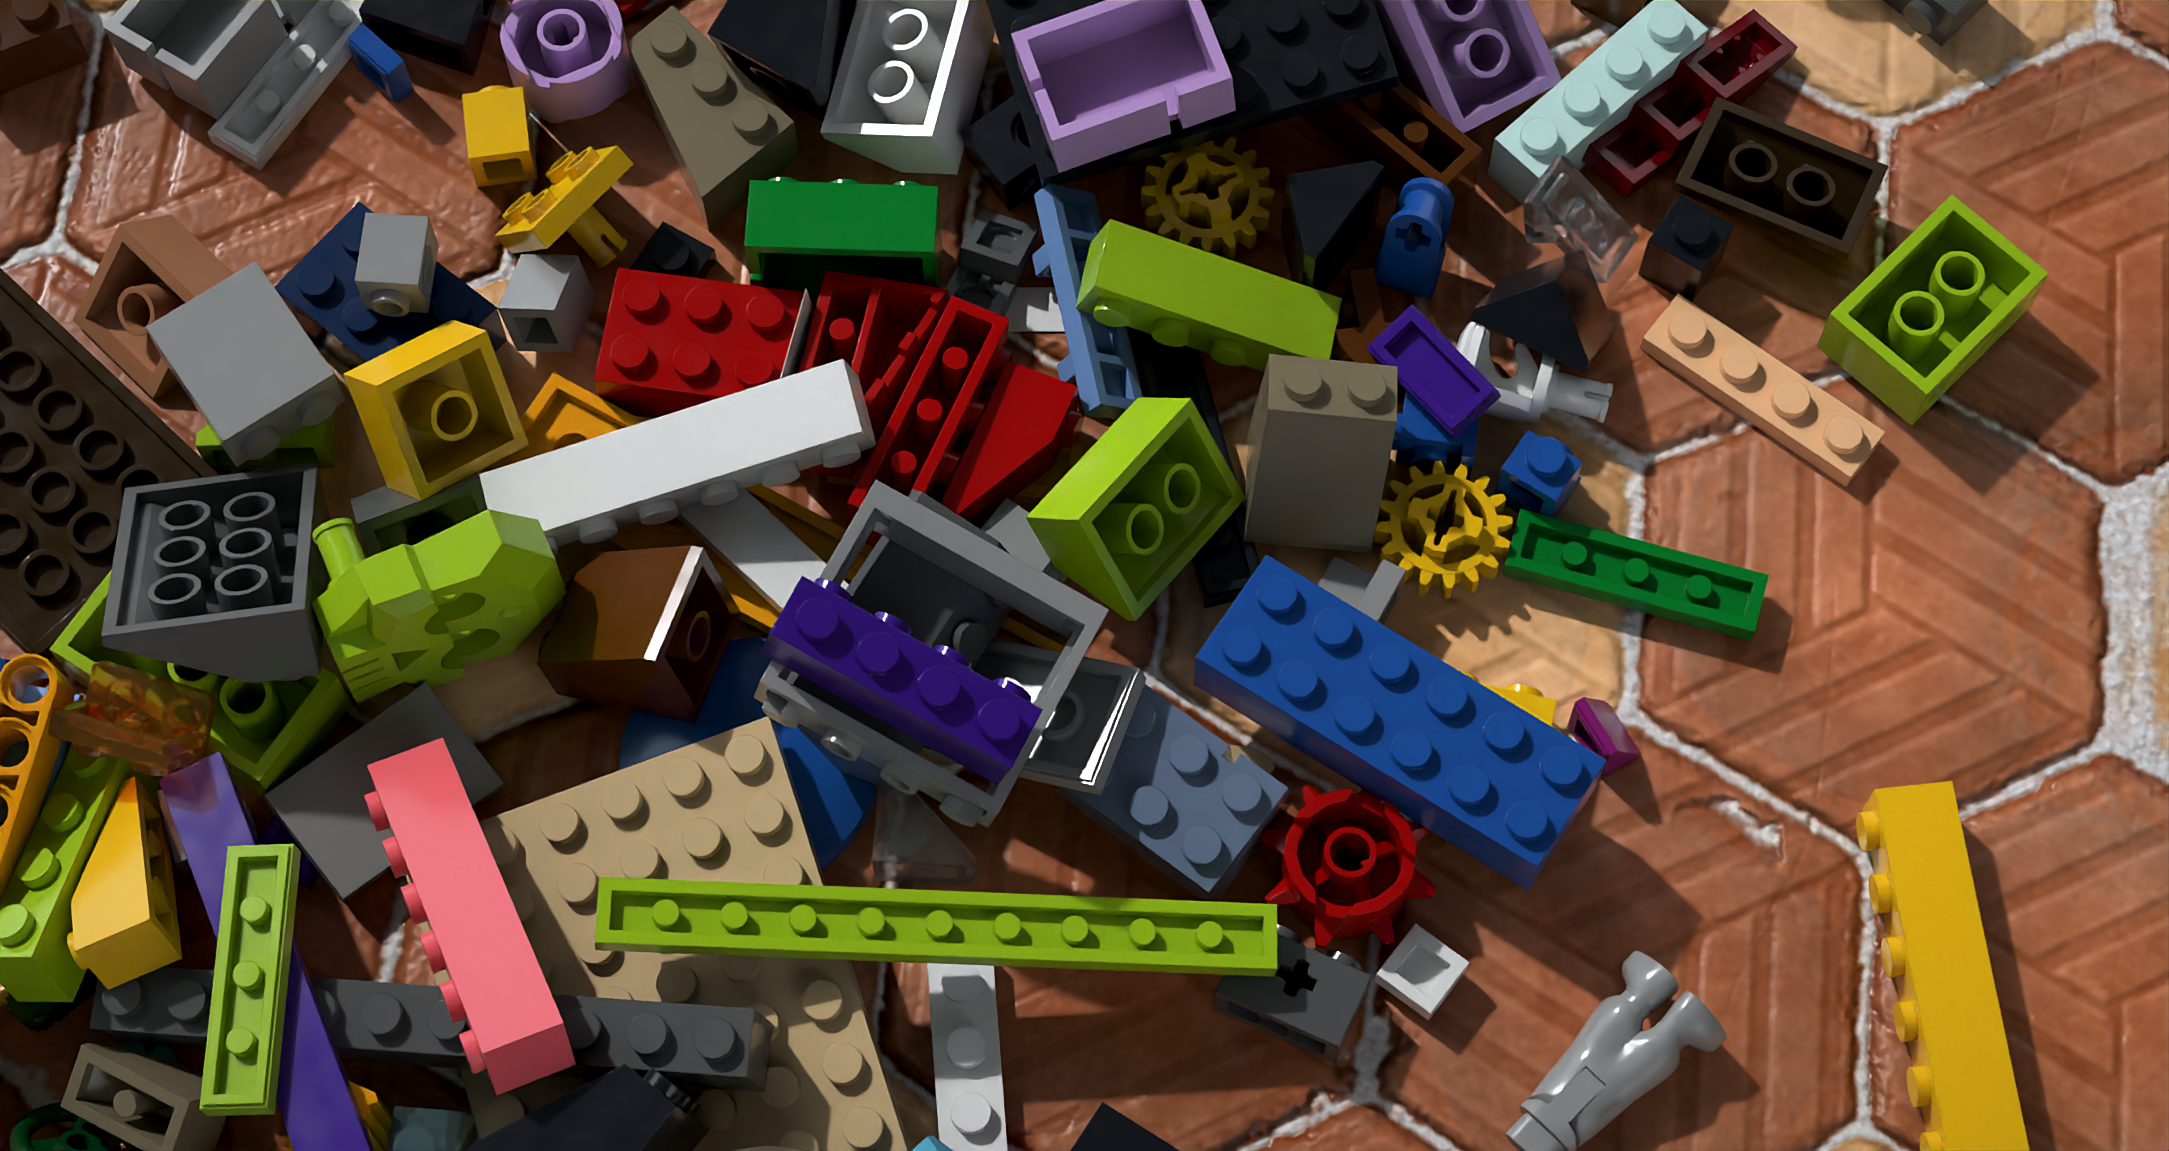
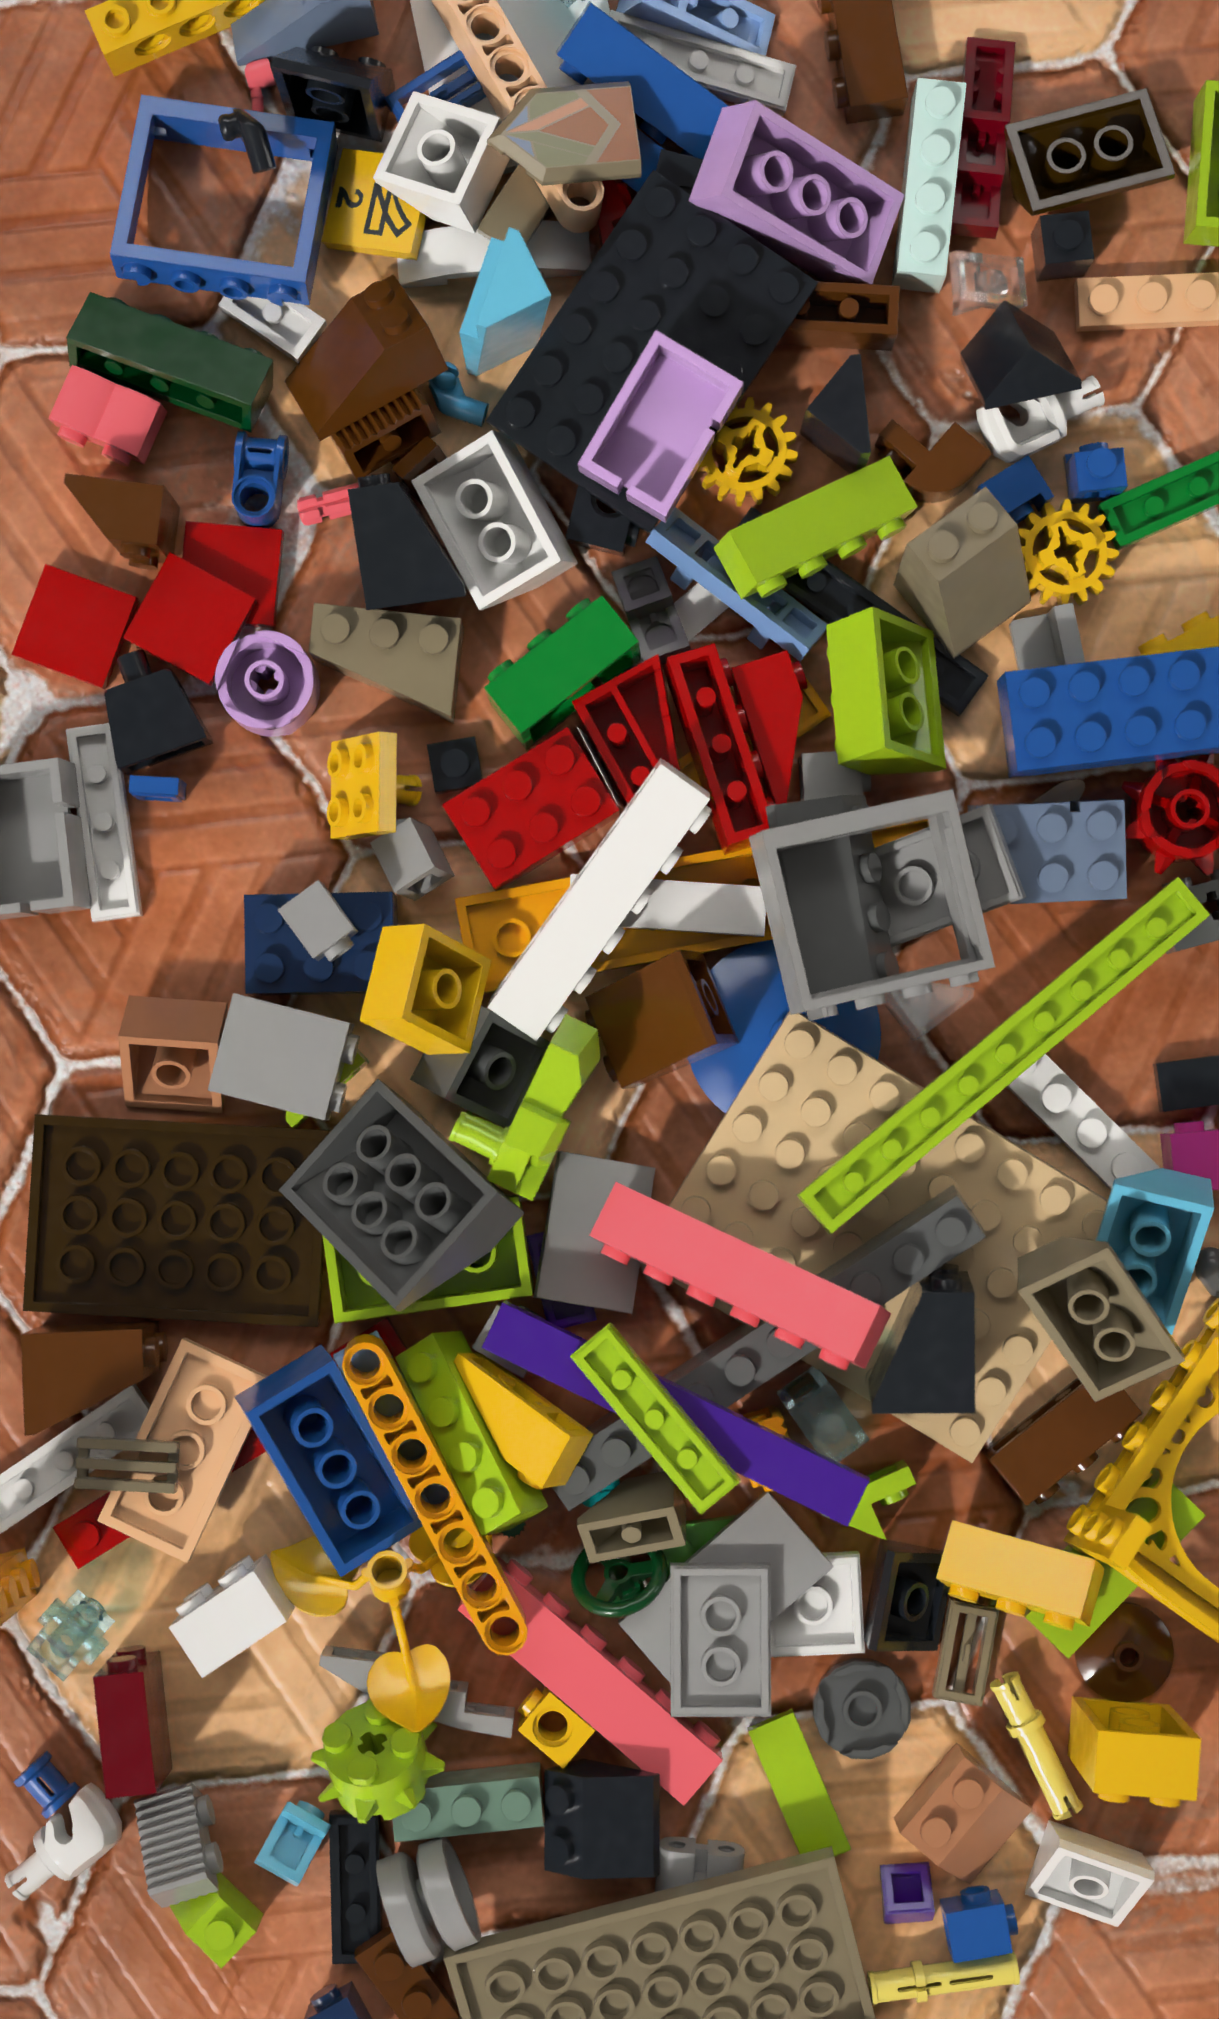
camera: 40 degrees left, 20 degrees up
clear orange bracket [48,660,217,776] -> none
yellow brick [462,85,538,187] -> none
dark purple brick [760,576,1043,785] -> none
dark purple tile [1366,304,1501,440] -> none
blue piece [1374,177,1454,300] -> none

